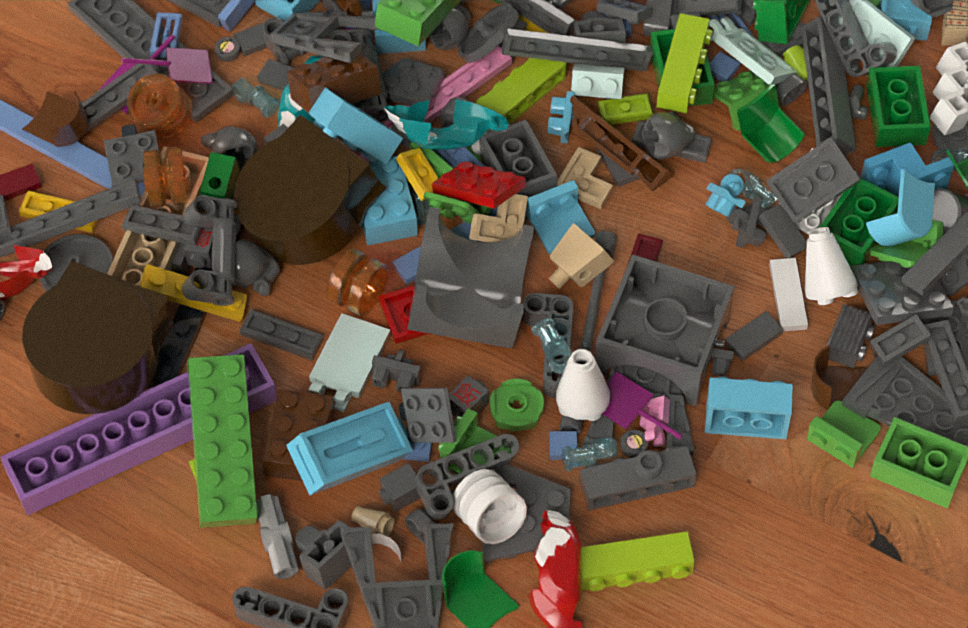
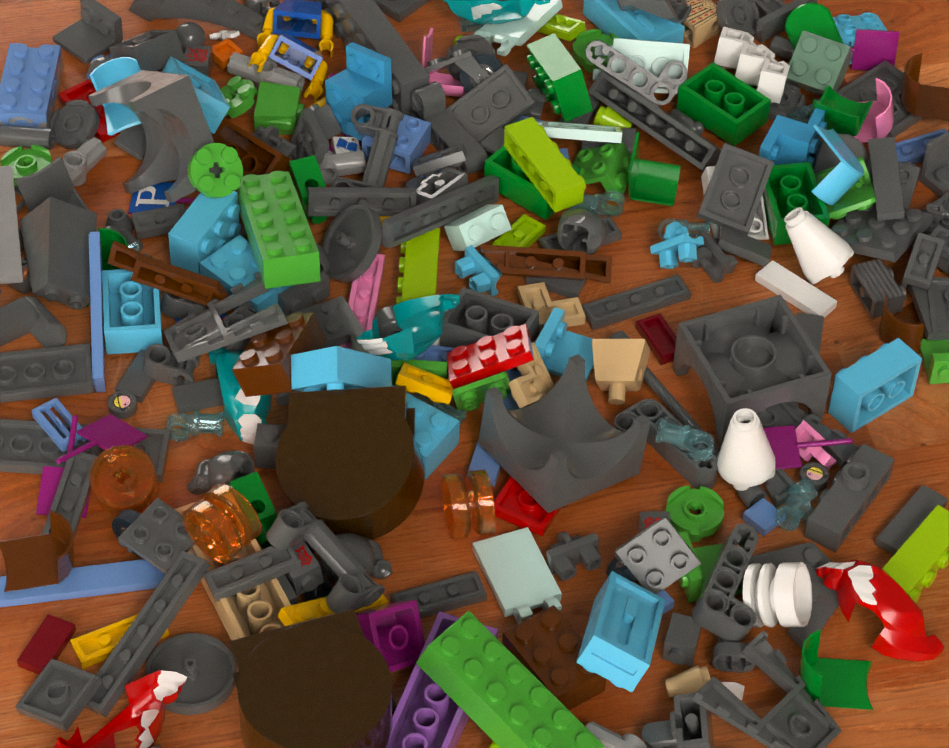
camera: 45 degrees left, 10 degrees down
none -> dark grey plate [278,271,330,316]
none -> magenta slope [355,600,425,672]
none -> clear light blue connector [570,190,625,217]
none -> dark grey tile [581,275,691,330]
none -> dark grey tile [875,485,948,555]

